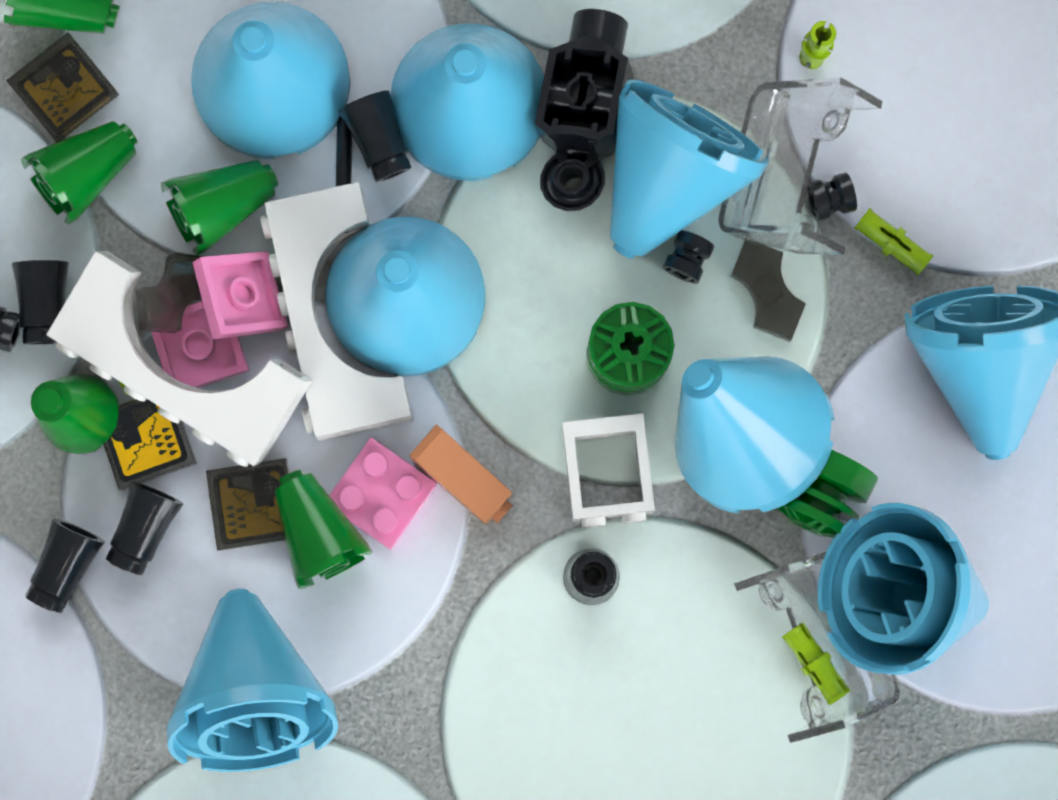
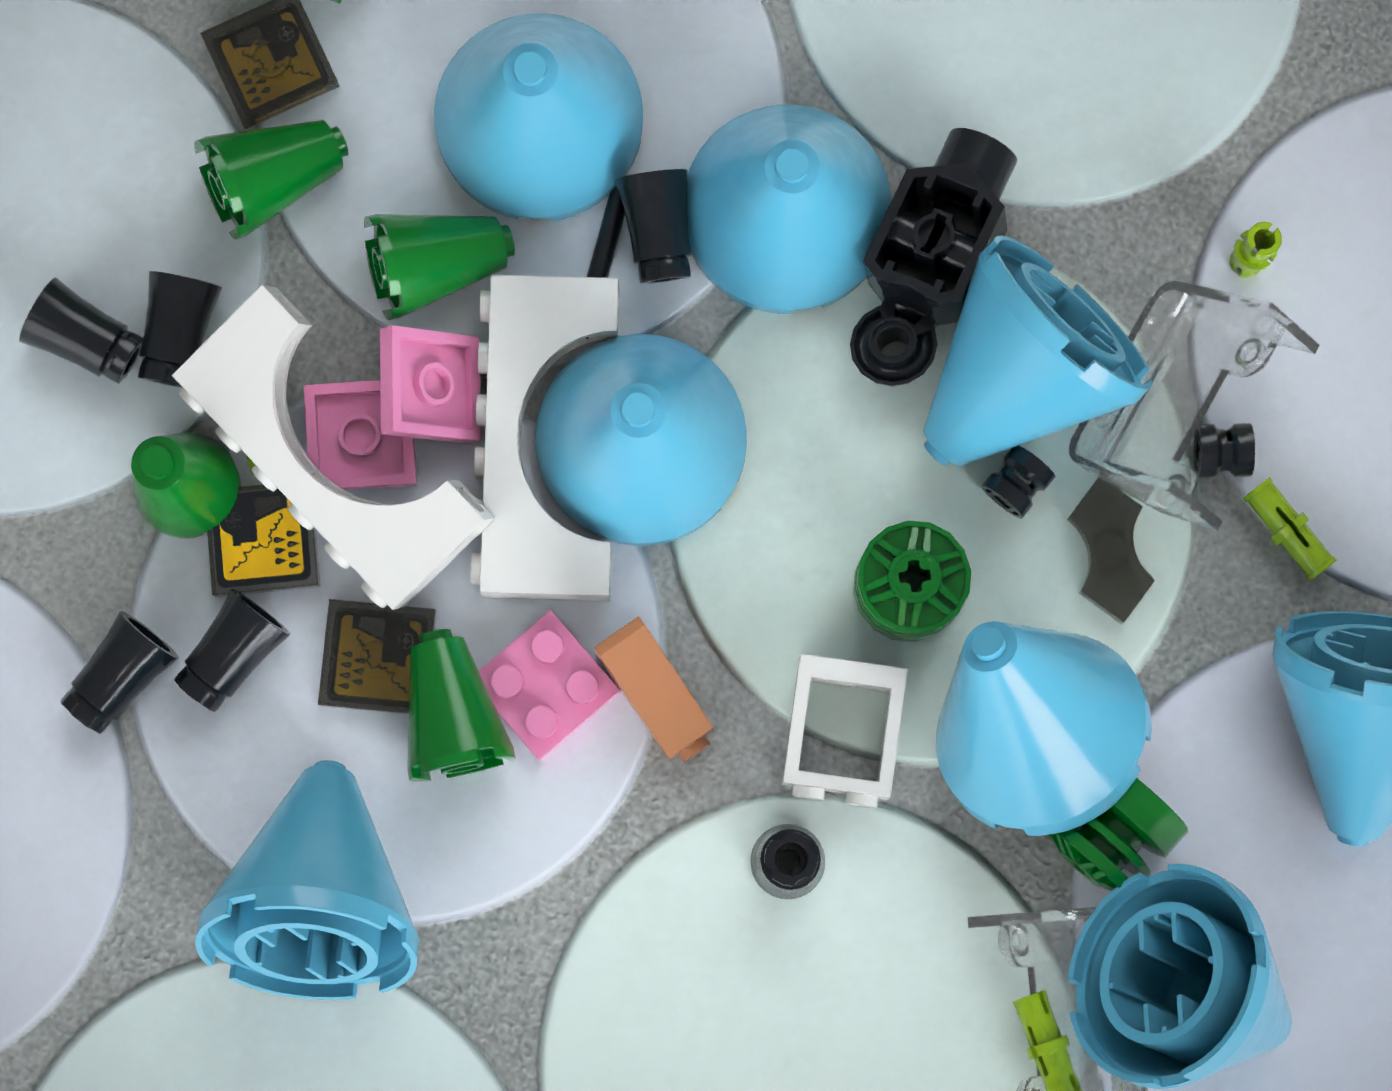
camera: 15 degrees right, 0 degrees up
clear smoke tile [136,252,207,334] -> none

